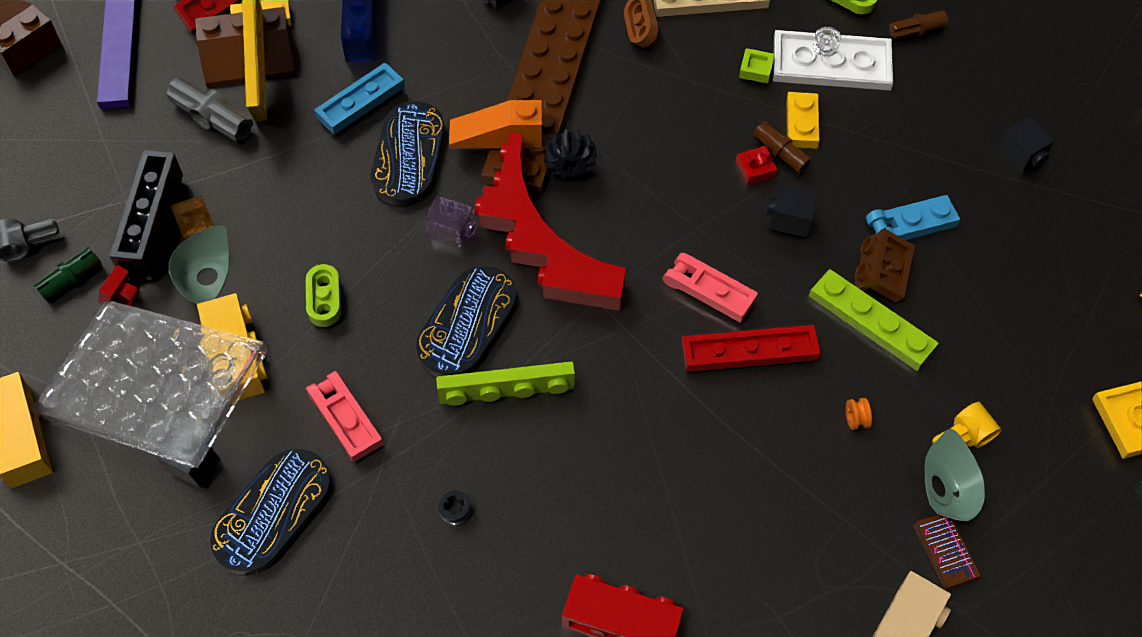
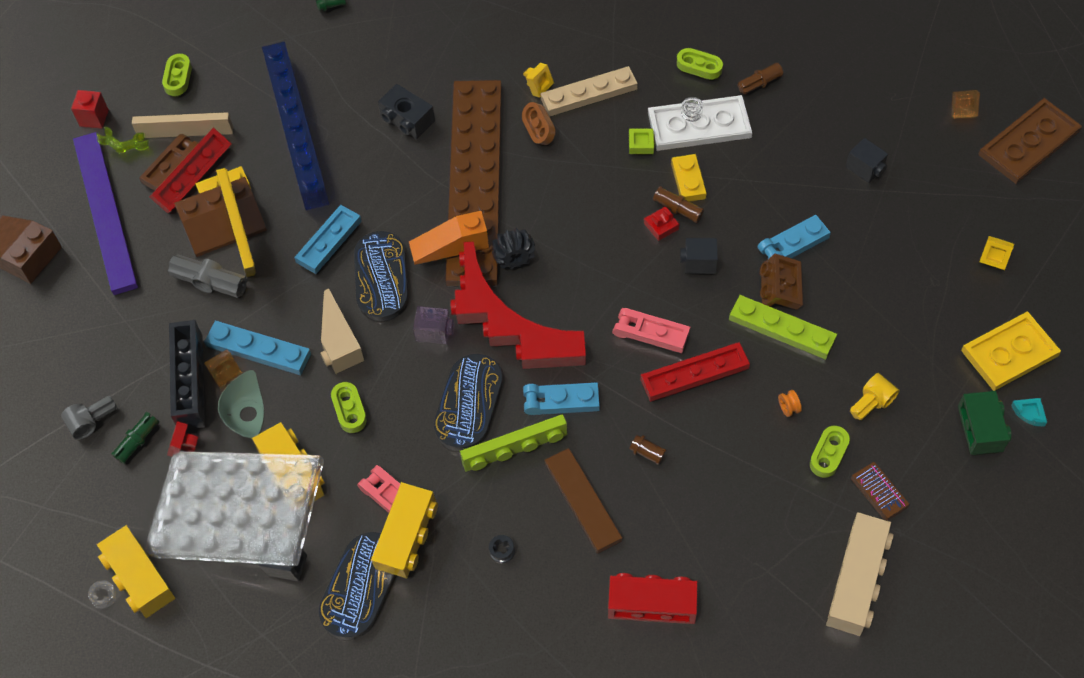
camera: 10 degrees left, 0 degrees up
sand green piece [925,428,985,521] -> none
none -> dark azure plate [204,321,311,375]
none -> tan slope [320,289,364,374]
none -> yellow brick [371,482,438,578]
none -> dark azure plate [523,383,599,415]
none -> reddish brown tile [545,448,622,554]
none -> reddish brown pin [629,435,666,465]
none -> lime plate [810,426,850,478]
none -> dark green brick [958,391,1011,455]

